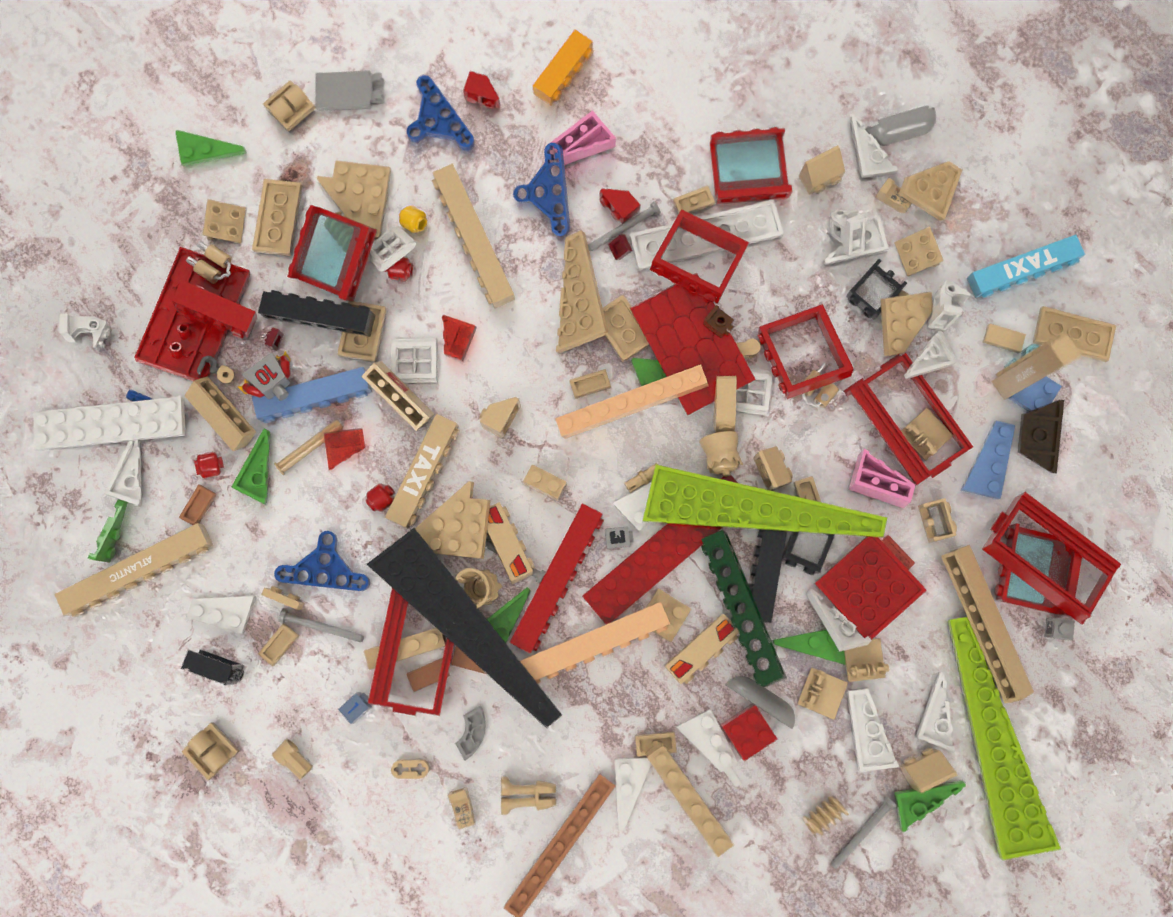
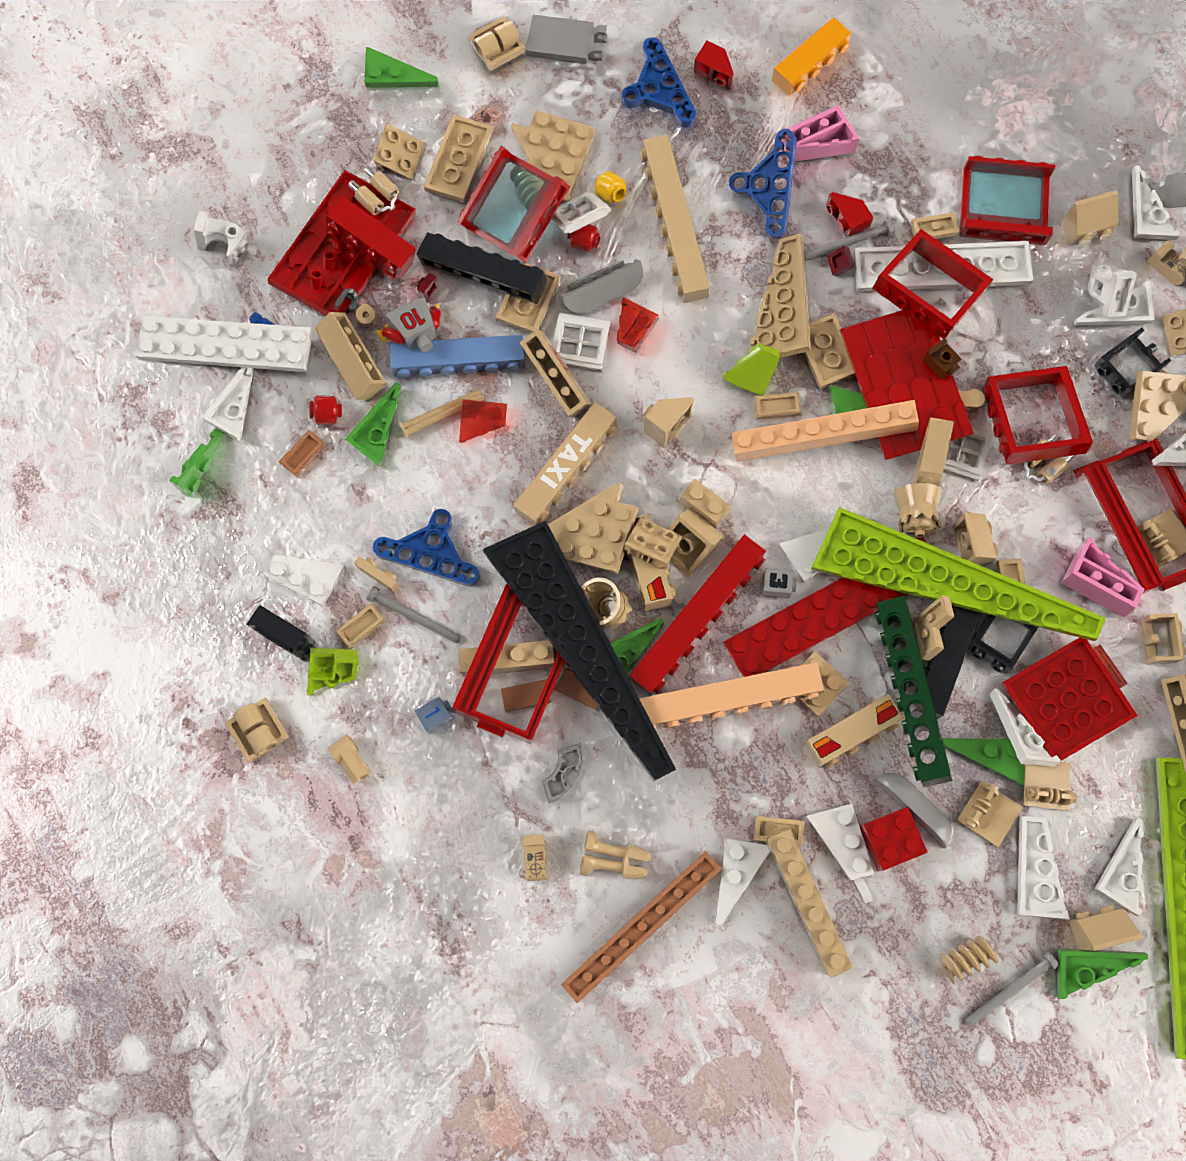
camera: 15 degrees right, 5 degrees down
tan brick [54,523,213,617] -> none
red head [366,483,395,512] -> none
tan beam [391,759,430,779] -> none
tan pin [624,463,658,493] -> none
none -> lime slope [306,648,358,695]
none -> light grey brick [561,259,643,313]
none -> tan hinge [624,518,682,569]
none -> tan slope [668,507,724,576]
none -> lime slope [722,343,780,395]
none -> tan plate [912,595,954,661]

